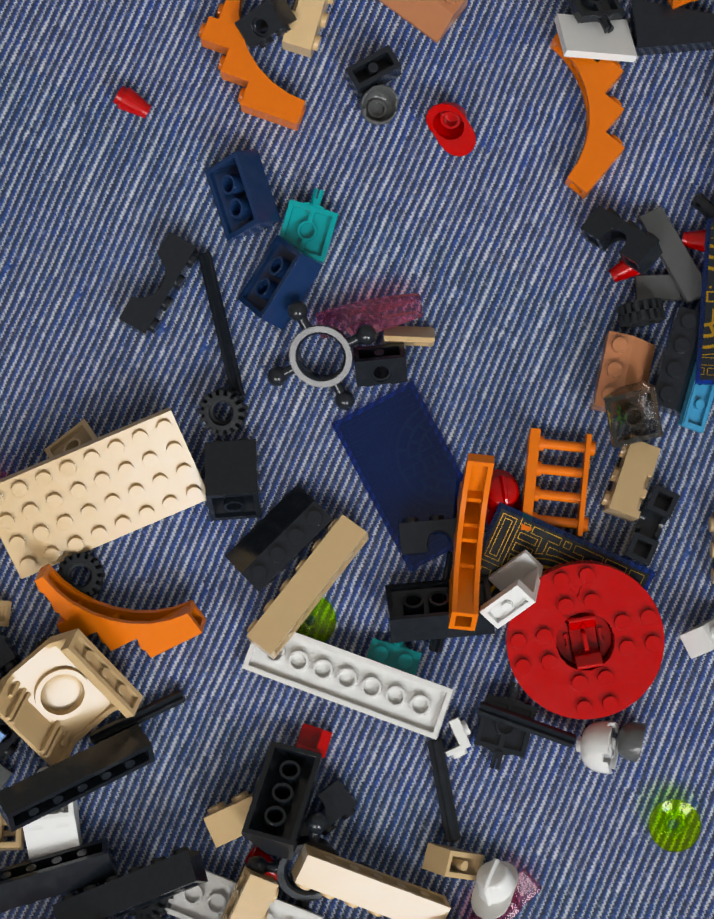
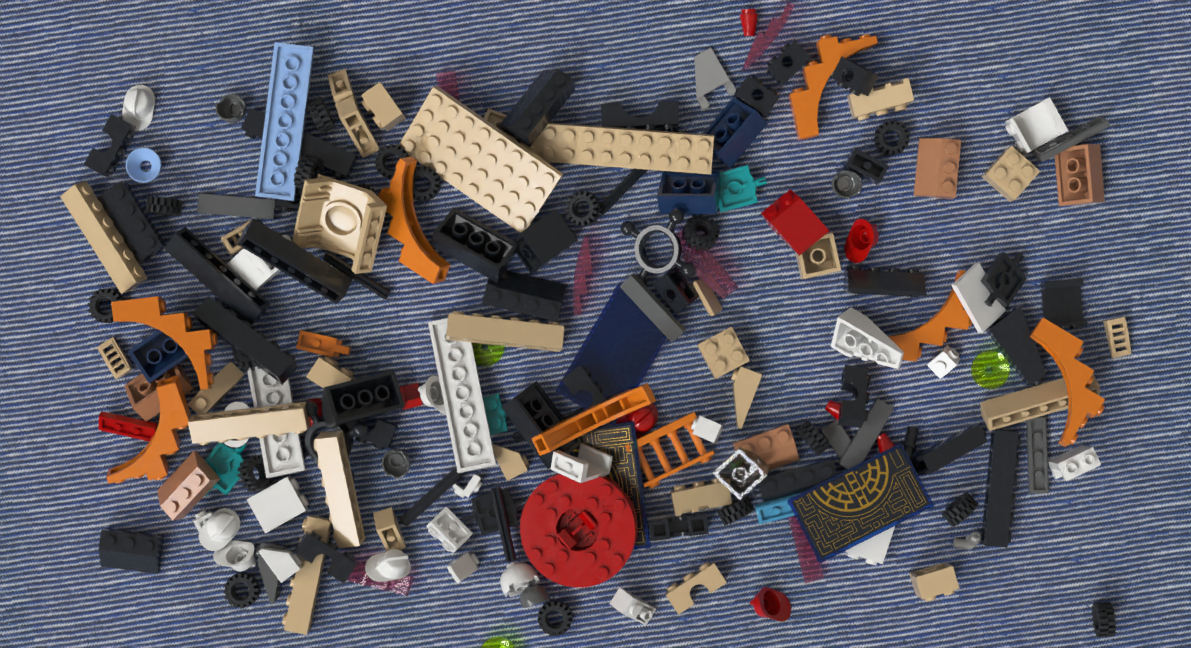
camera: 55 degrees right, 5 degrees up
none -> orange hinge [296,330,351,358]
none -> black tyre [375,144,410,180]
none -> dark grey hair [382,448,411,479]
none -> white piece [418,376,446,415]
none -> white bracket [426,507,473,553]
none -> black slope [431,207,519,283]
none -> white slope [447,551,480,584]
none -> tan slope [492,444,530,481]
none -> black slope [498,69,575,147]
none -> tan plate [520,123,714,174]
none -> black tyre [538,600,572,636]
none -> clear pink slope [573,236,593,316]
none -> dark grey tile [620,273,686,343]
none -> black tyre [682,214,720,252]
none -> white slope [691,416,724,443]
none -> light grey flag [694,48,736,111]
none -> tan brick [697,327,750,379]
none -> black tyre [717,495,755,525]
none -> tan slope [731,366,762,429]
none -> black brick [733,75,779,119]
none -> clear pink slope [742,2,794,71]
none -> red slope [761,189,829,256]
none -> black brick [766,41,811,87]
none -> tan brick [795,233,841,280]
none -> white wedge [831,308,904,369]
none -> black slope [843,266,926,297]
none -> black tyre [873,120,910,156]
none -> white bracket [927,345,960,379]
none -> clear neon green dish [971,351,1010,389]

